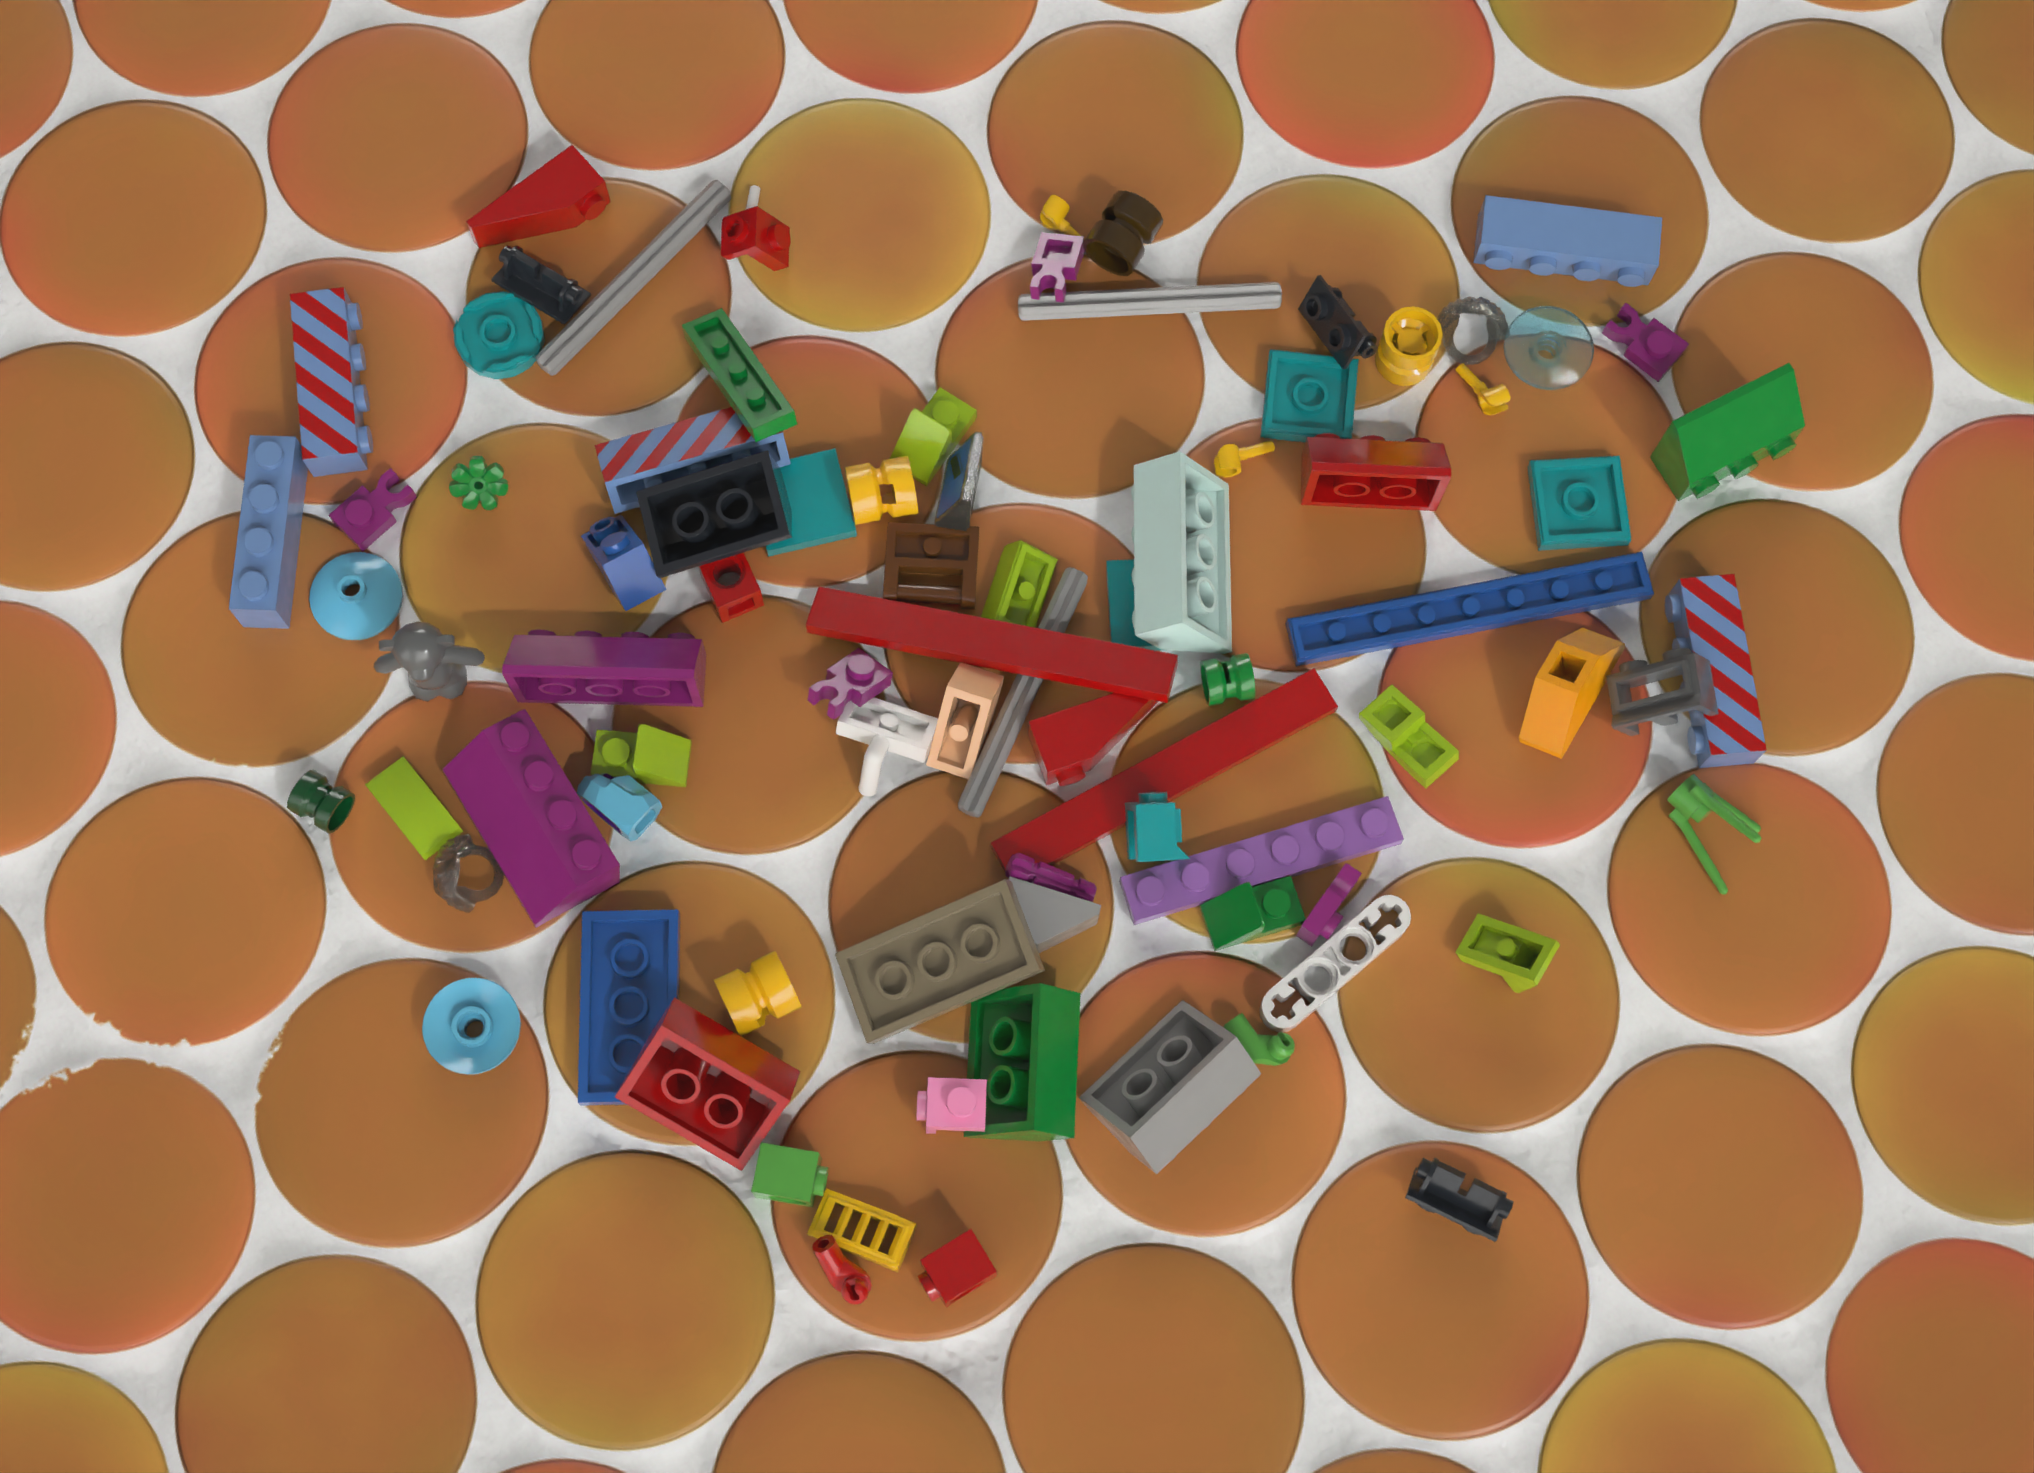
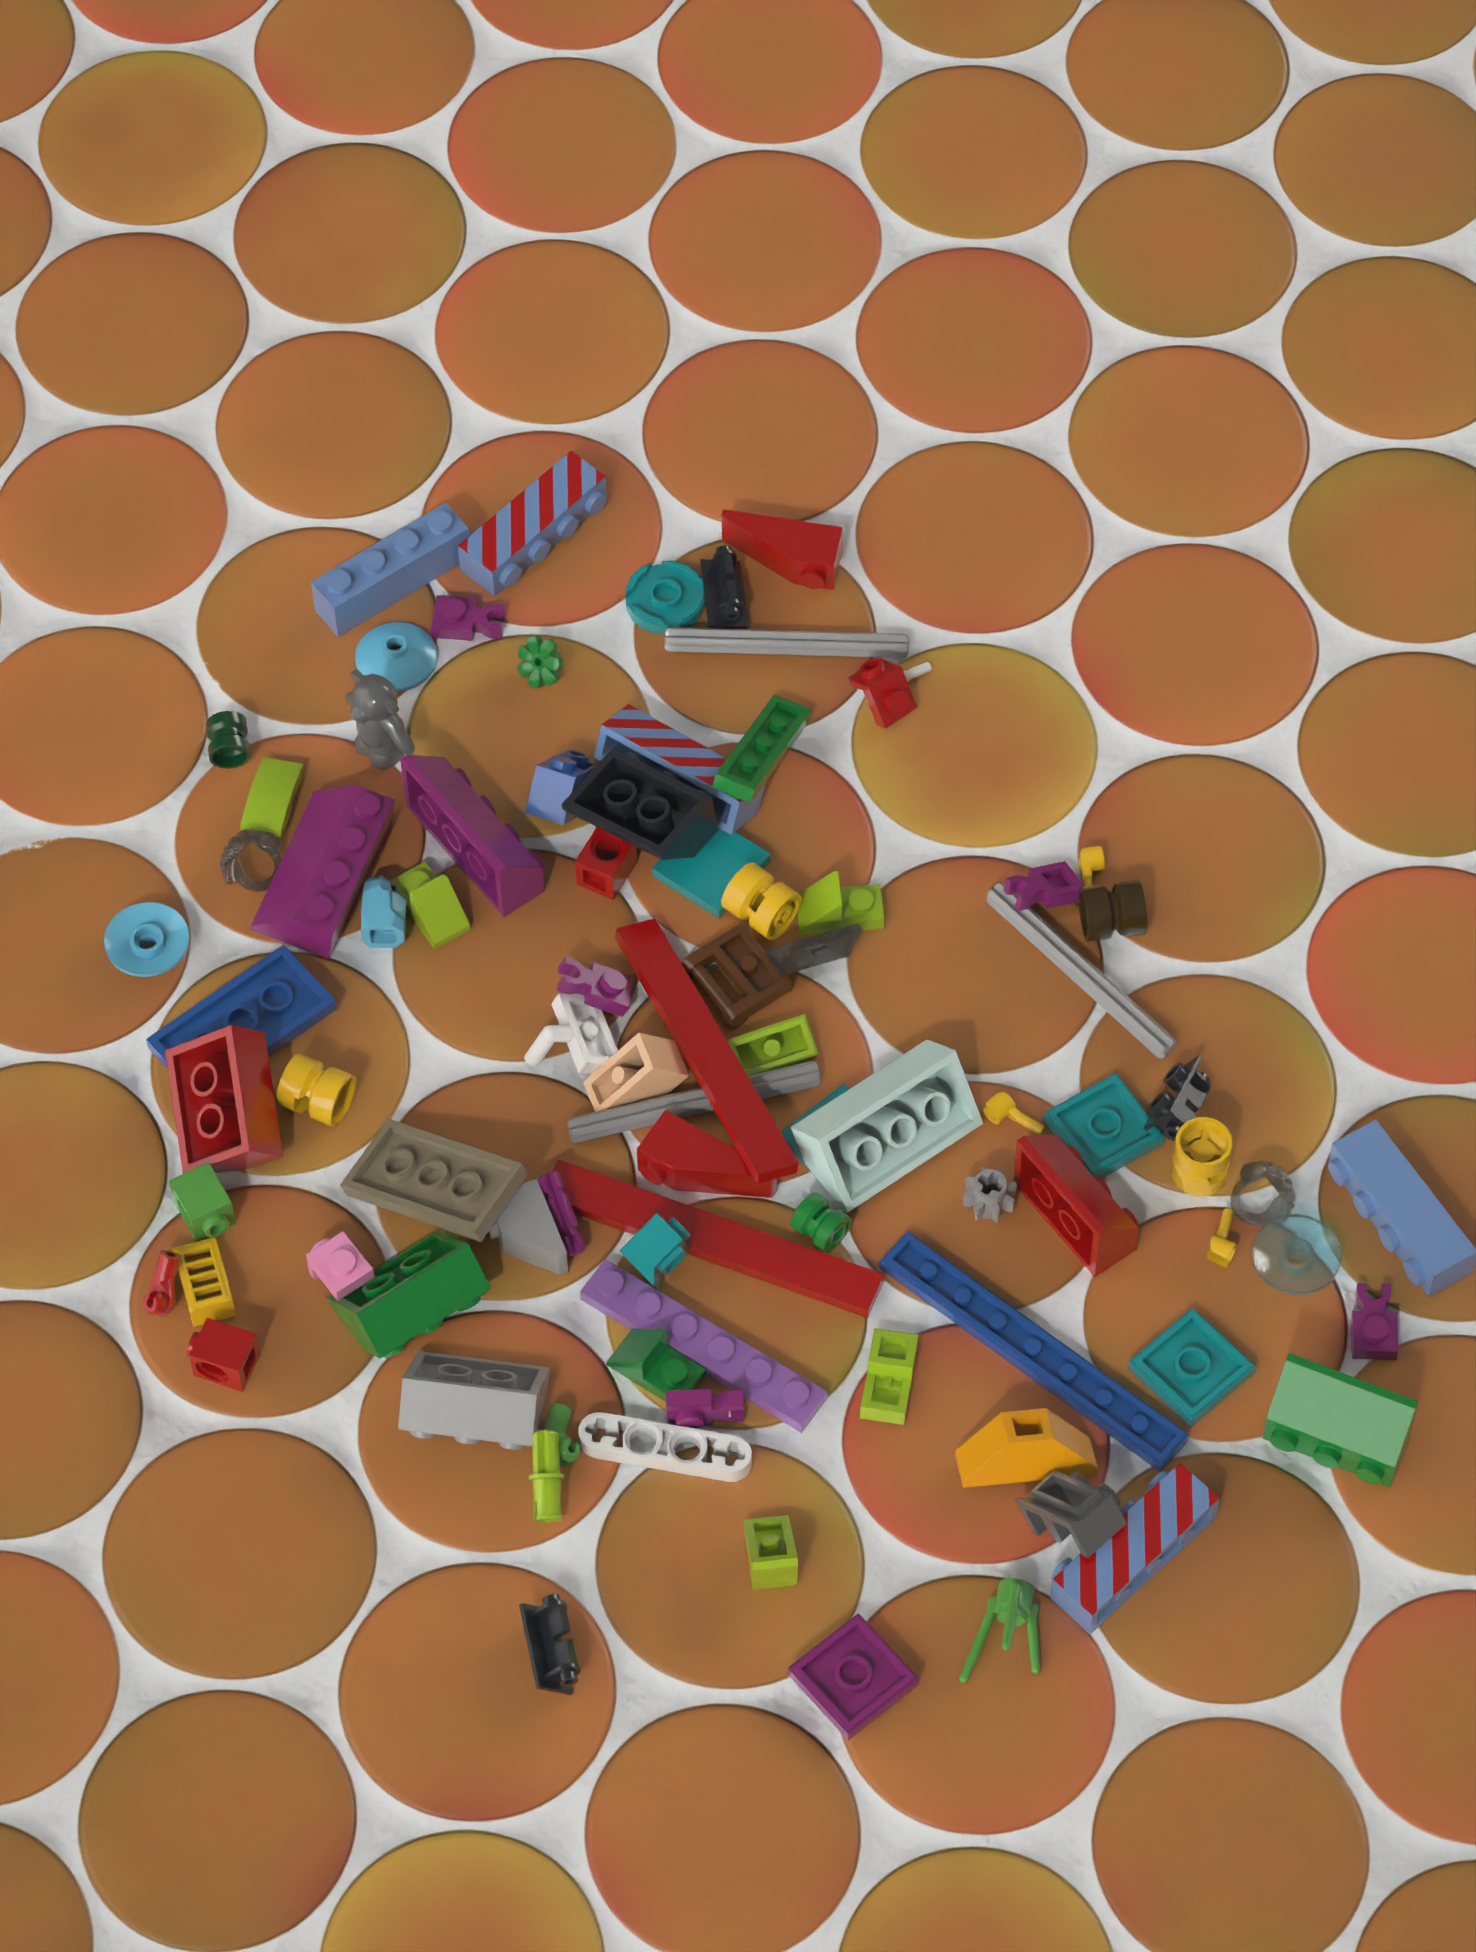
camera: 55 degrees right, 15 degrees down
none -> lime axle [528,1430,565,1523]
none -> magenta plate [788,1613,919,1741]
none -> light grey gear [963,1166,1017,1223]

